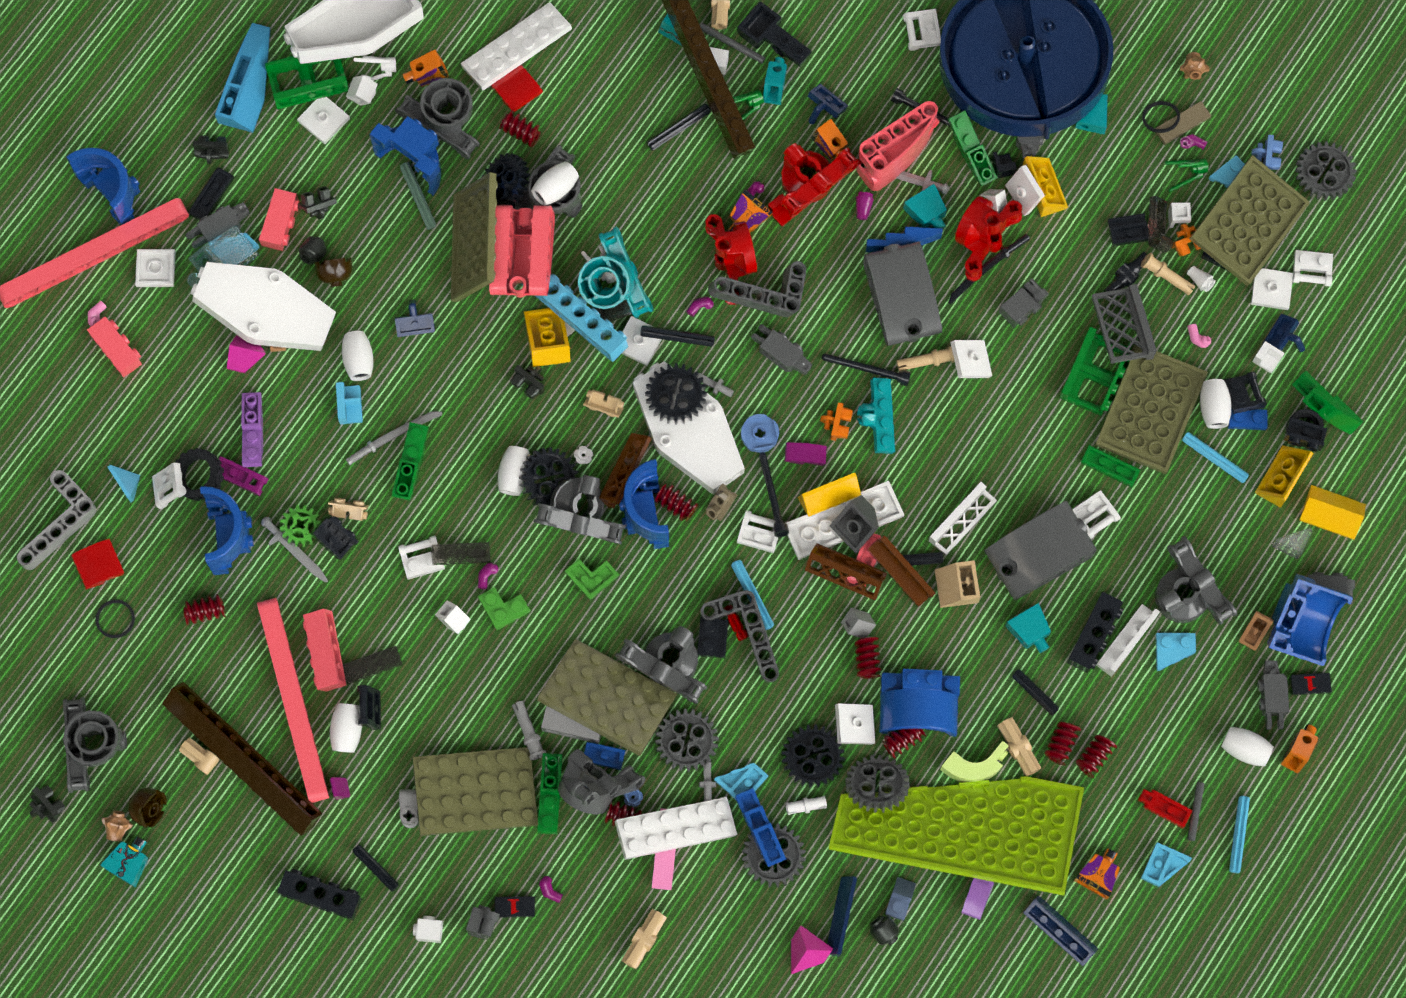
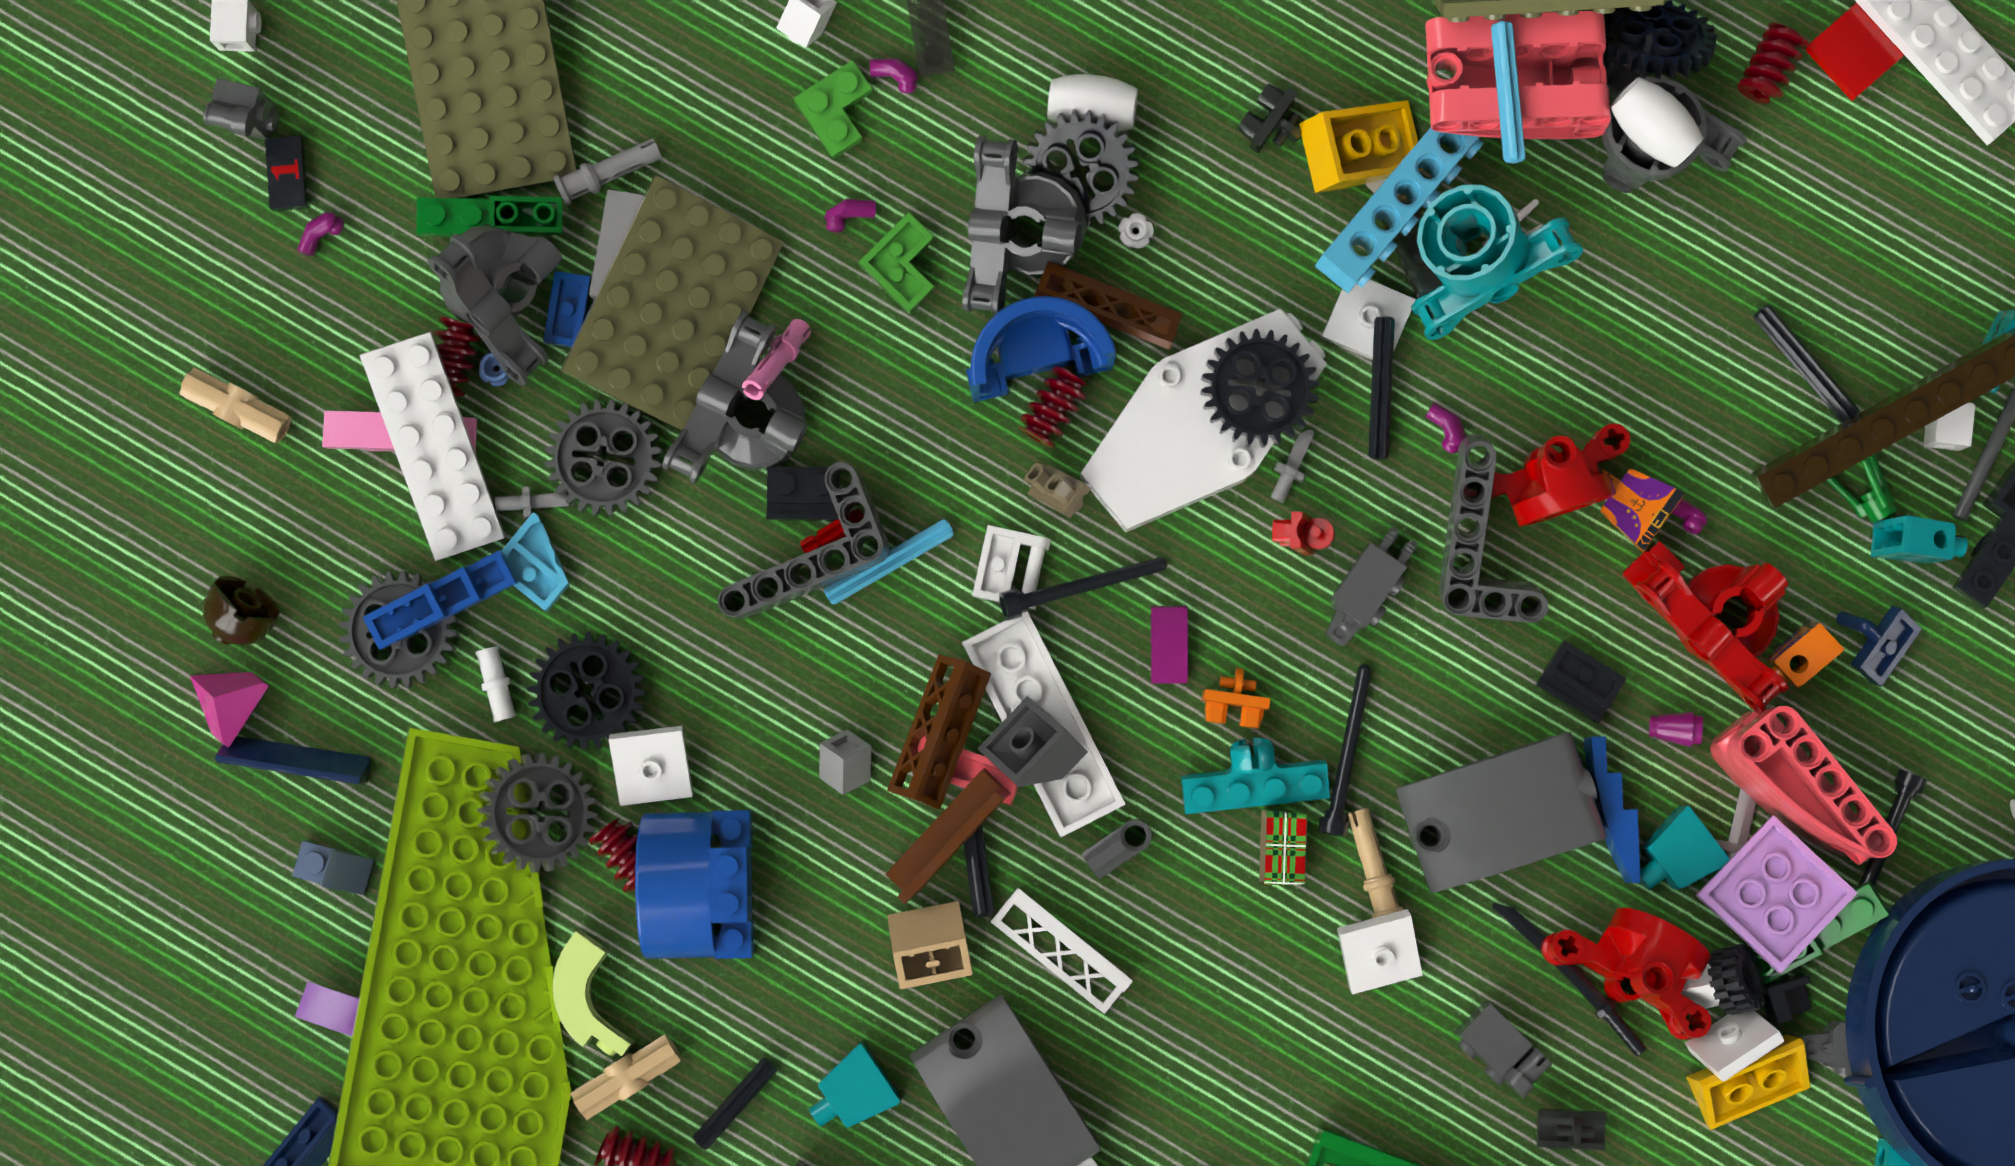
camera: 85 degrees right, 10 degrees up
tan hinge [583,389,625,418] -> none
medium blue plate [741,414,779,453] -> none
yellow slope [798,473,861,517] -> none
dark red piece [854,637,881,679] -> none
pearl dark grey head [870,915,899,946] -> none
none -> dark brown cylinder [203,576,280,645]
none -> bright pink pin [742,319,811,400]
none -> magenta arm [824,199,876,233]
none -> dark grey piece [1081,819,1151,879]
none -> piece [1259,810,1307,885]
none -> red hips [1272,512,1335,555]
none -> medium azure axle [1491,21,1526,164]
none -> black plate [1535,640,1627,723]
none -> pearl dark grey hips [1537,1109,1606,1150]
none -> lavender plate [1695,815,1857,973]
none -> black tyre [1707,943,1766,1015]

